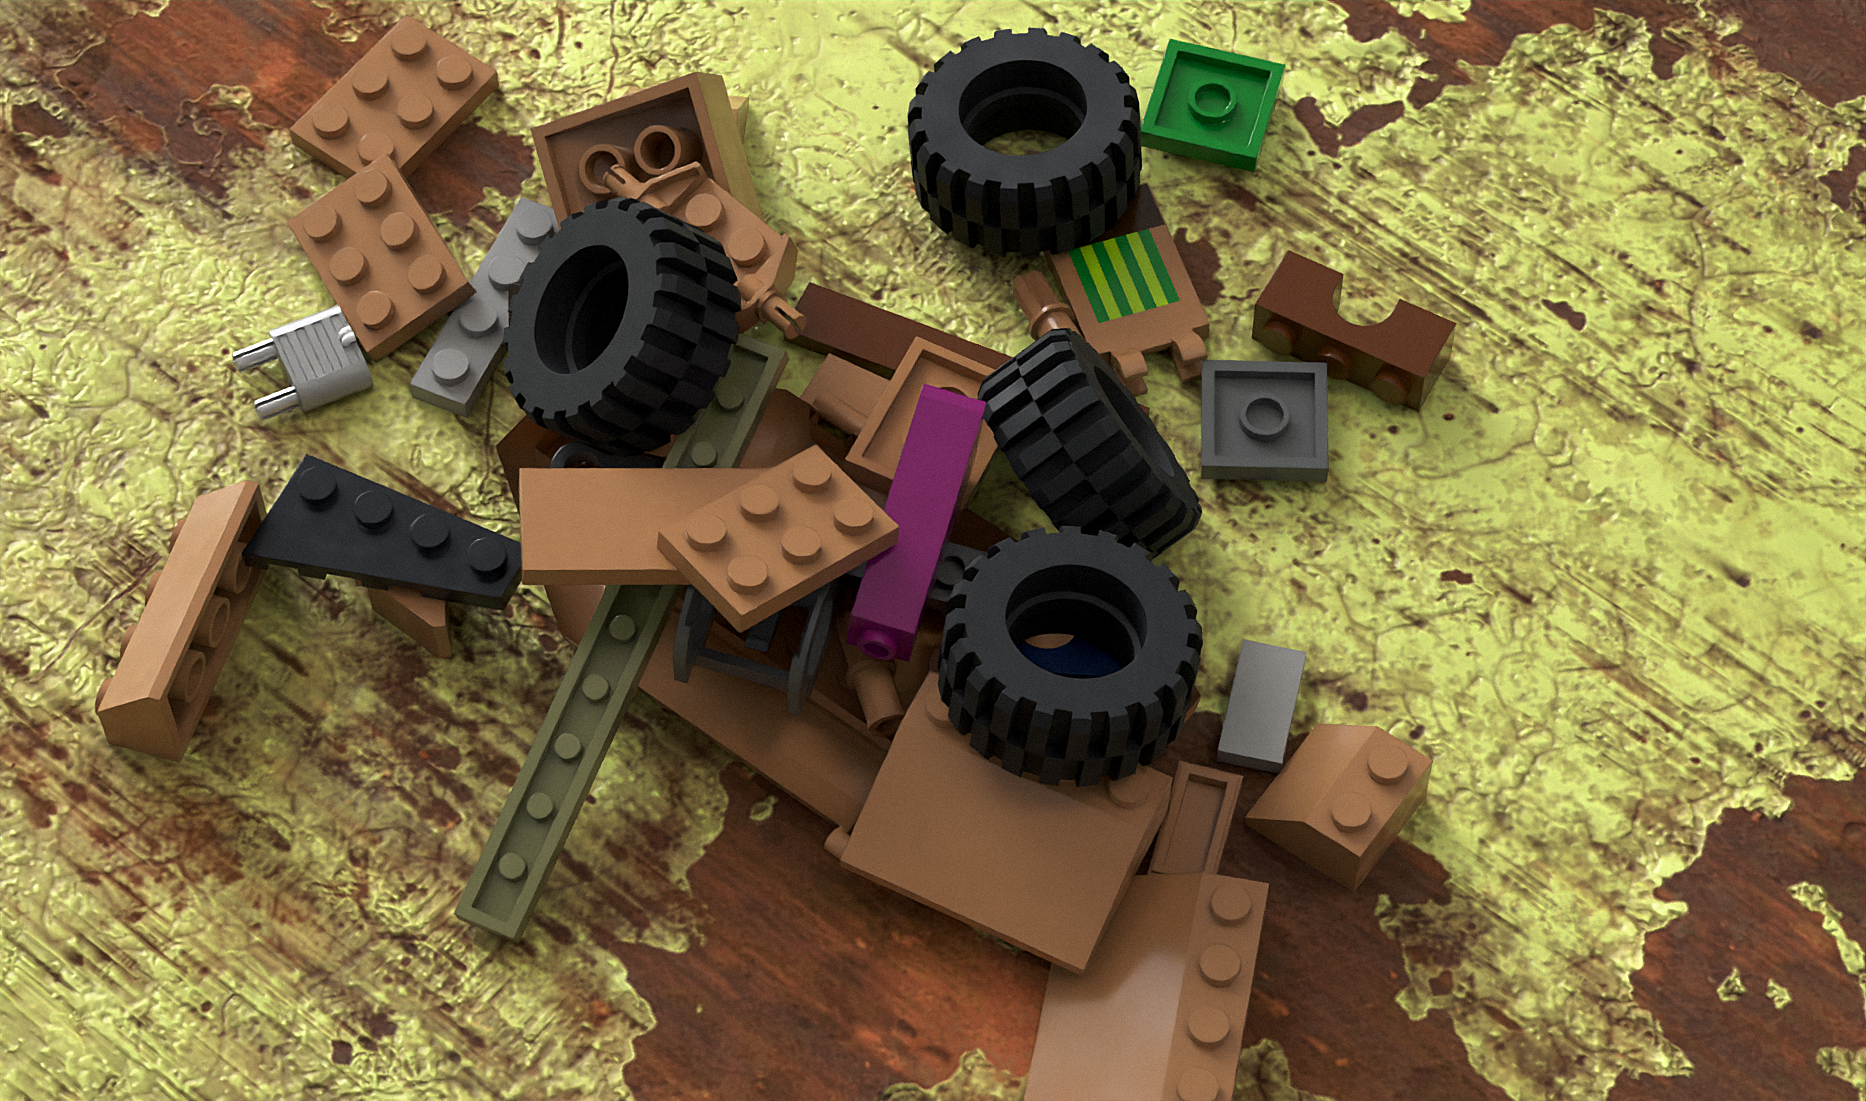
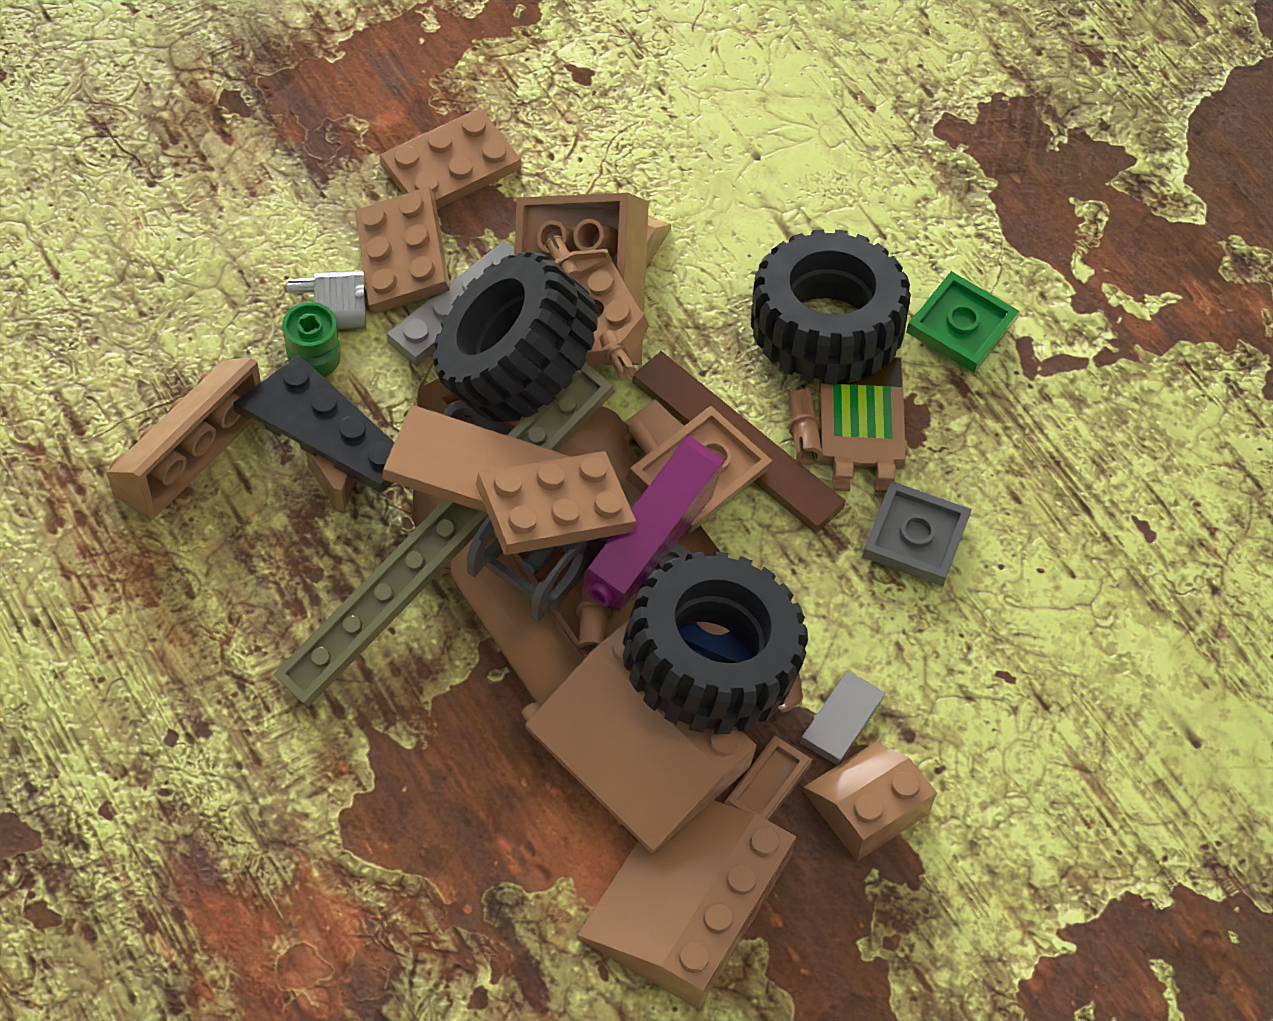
camera: 15 degrees right, 0 degrees up
black tyre [977,328,1202,560] -> none
reddish brown arch [1252,250,1456,412] -> none
none -> green wheel [282,302,341,377]

